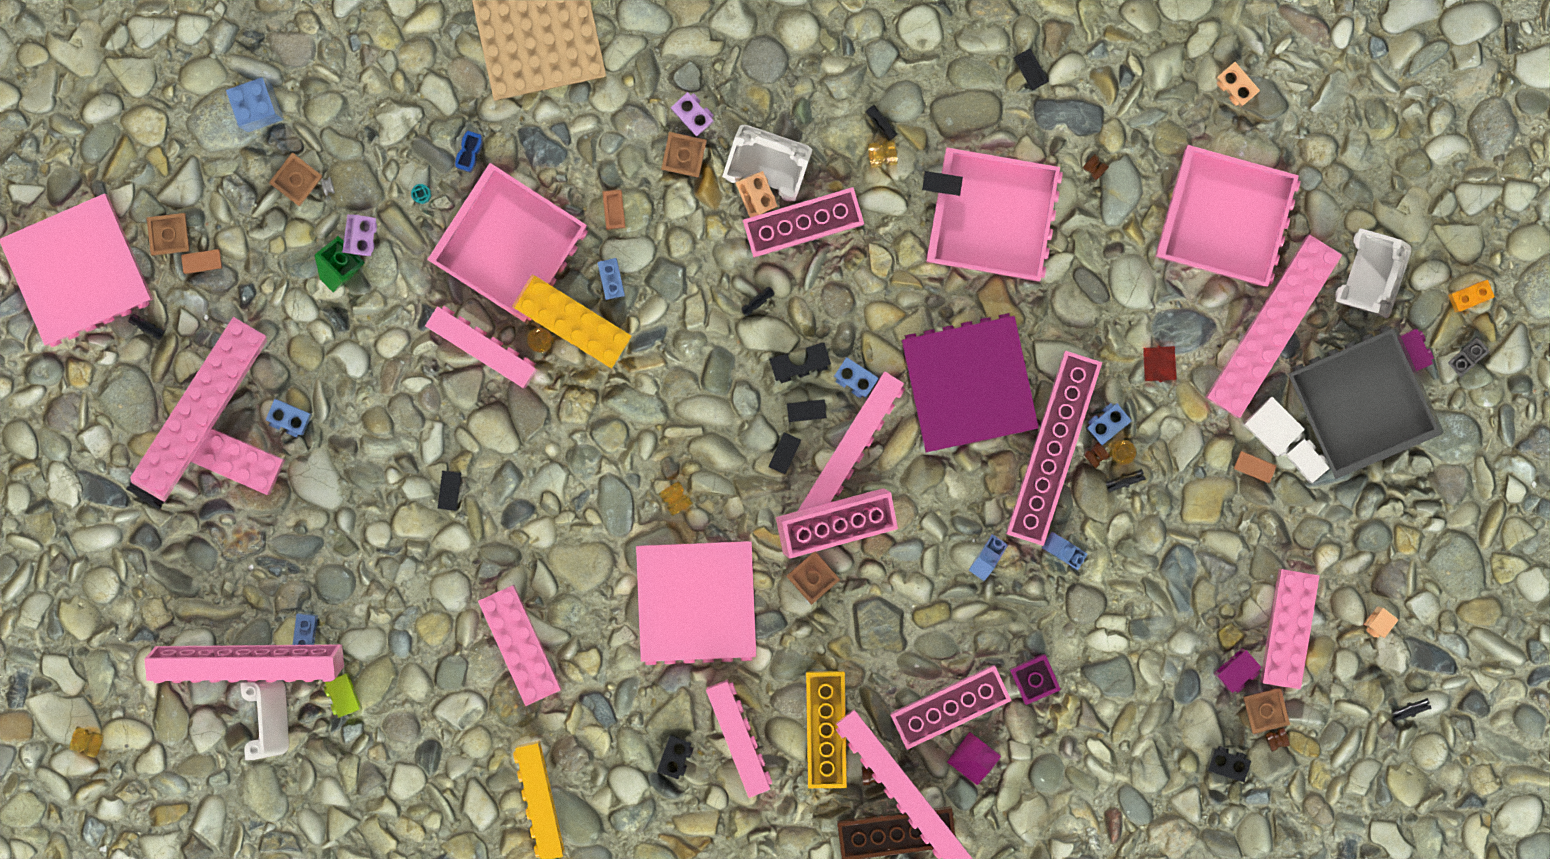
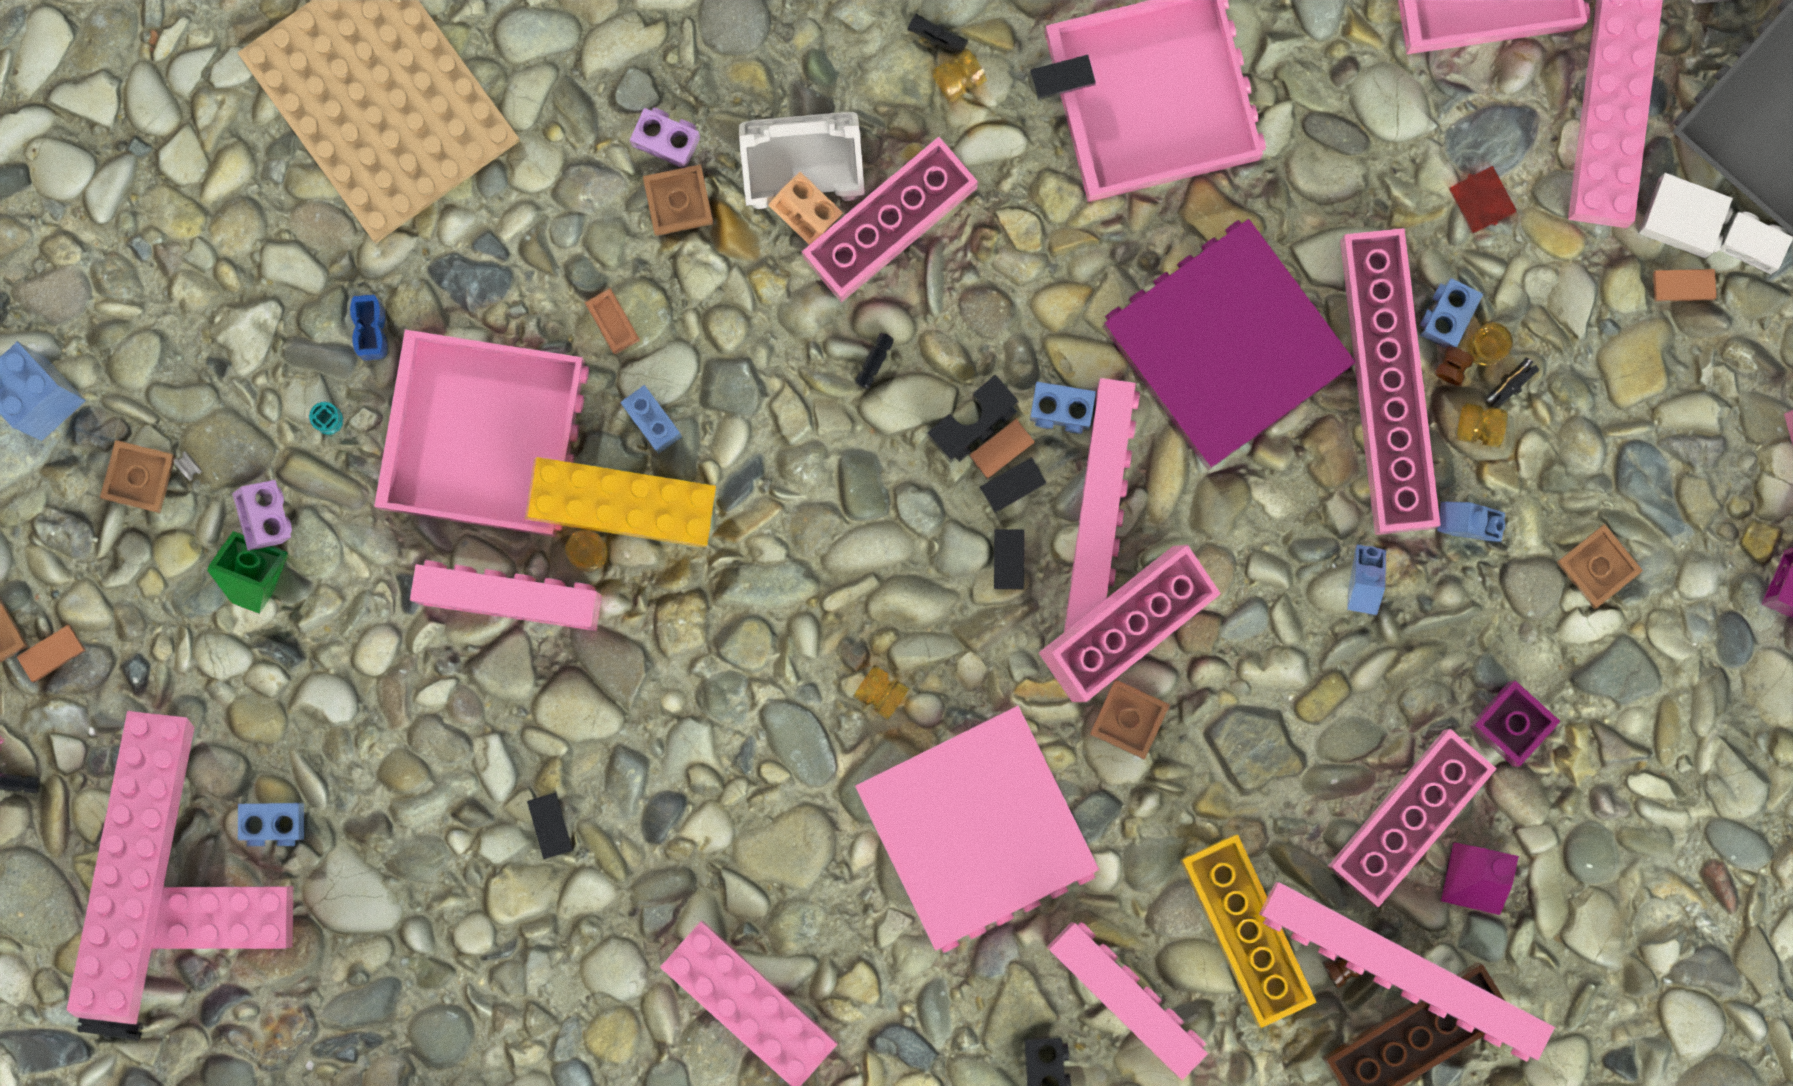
camera: 20 degrees left, 5 degrees down
none -> nougat tile [969,419,1035,480]
none -> clear yellow wheel [1457,403,1508,448]
none -> medium nougat plate [1556,524,1643,609]

